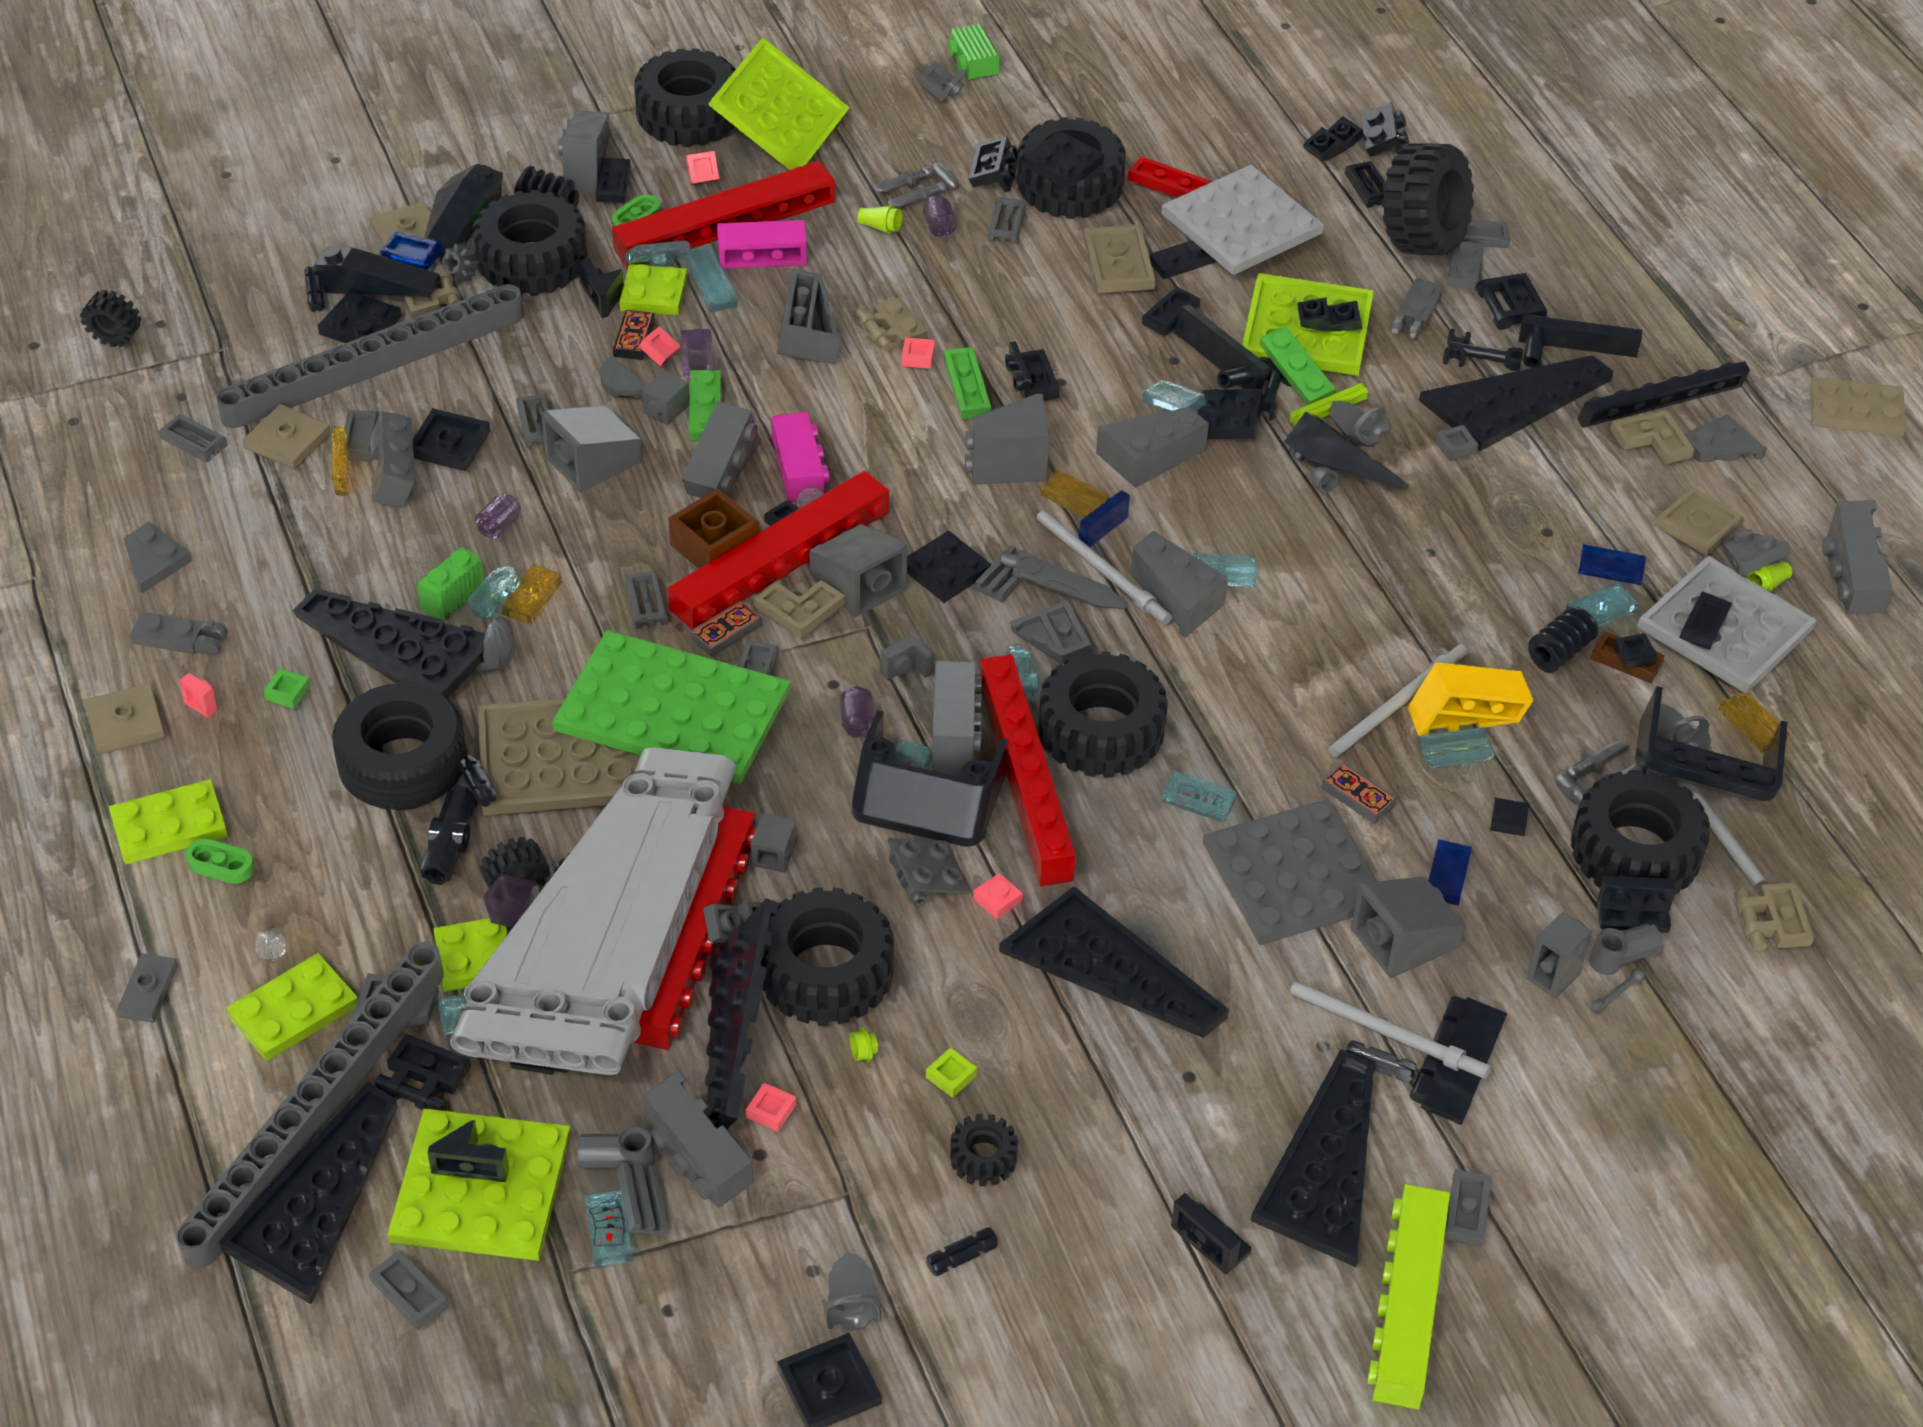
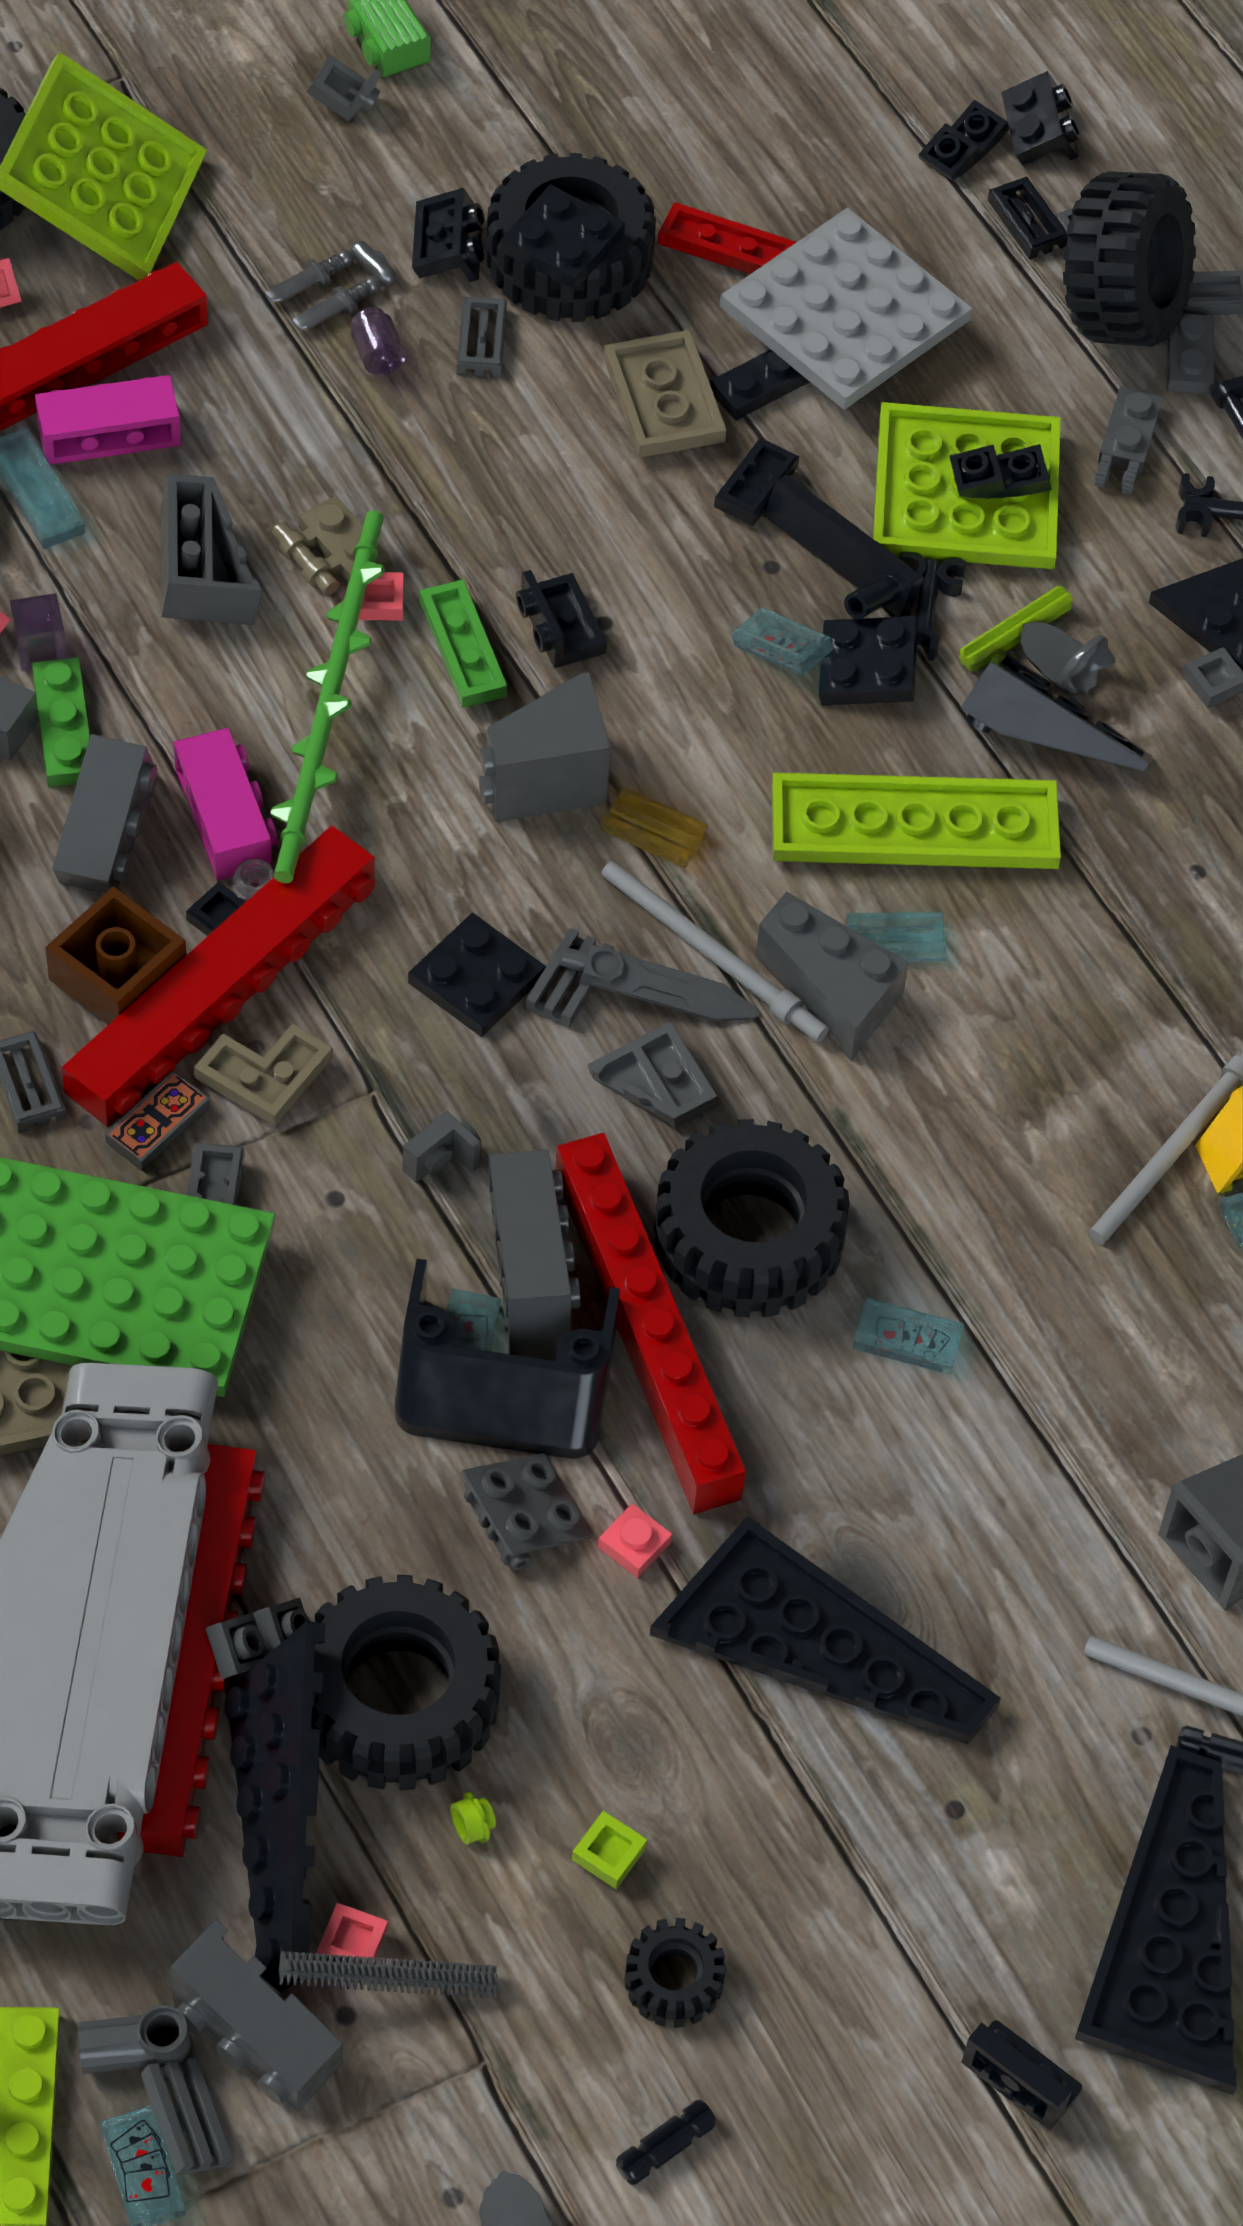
camera: 10 degrees left, 10 degrees up
dark grey brick [751,813,797,873] -> none
dark grey slope [809,524,907,617] -> none
clear purple brick [840,686,875,738] -> none
lime cone [858,205,902,234] -> none
clear light blue plate [1006,644,1039,700] -> none
clear blue tile [1079,490,1130,547] -> none
dark grey wedge [1096,406,1209,488] -> none
dark grey plate [1203,799,1377,945] -> none
bright green plate [1259,325,1336,405] -> none
dark grey hinge [1311,466,1338,493] -> none
tile [1321,762,1397,824] -> none
none -> bright green plant [271,510,385,883]
none -> dark grey axle [278,1951,499,1998]
none -> lime plate [771,772,1061,869]

